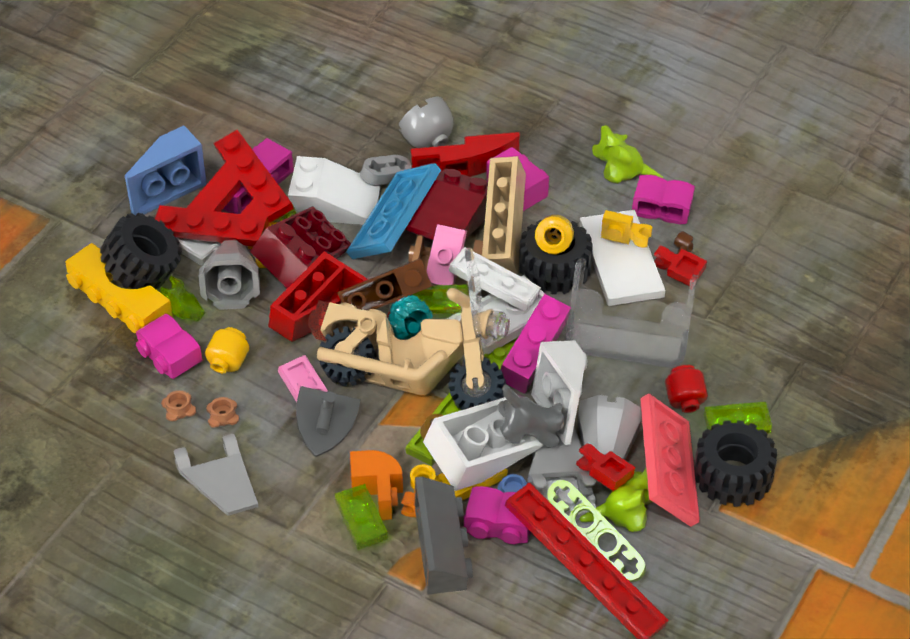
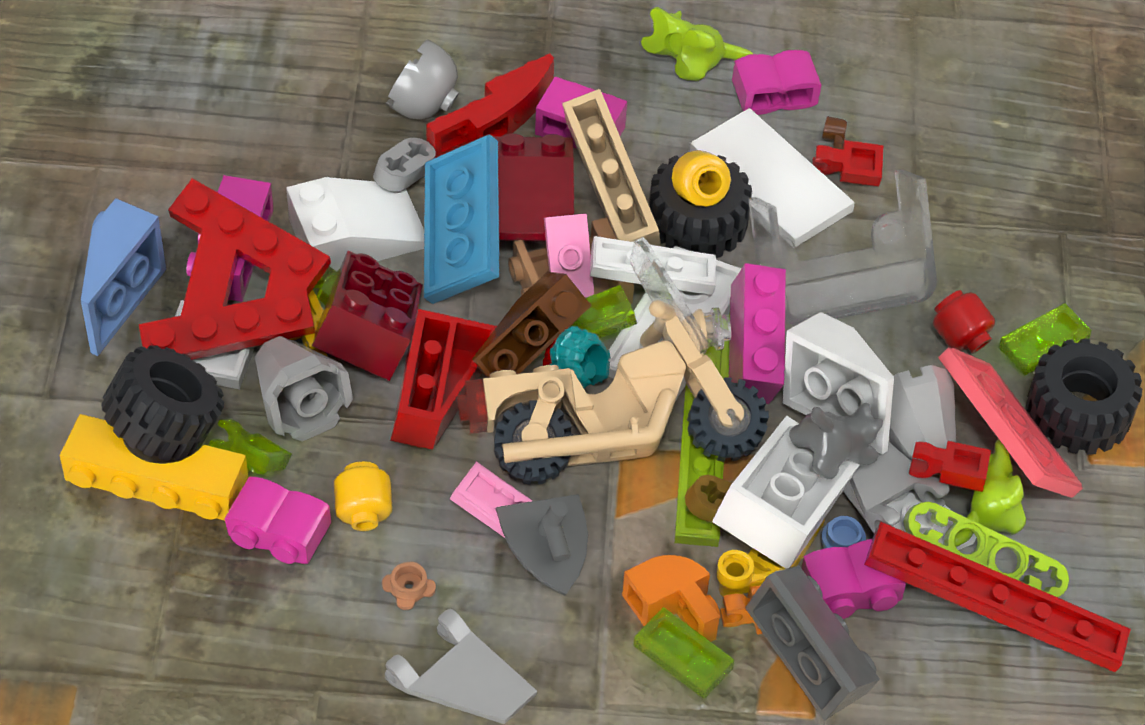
camera: 30 degrees left, 5 degrees up
nougat plate [162,391,196,421] -> none
yellow plate [601,210,653,248] -> none

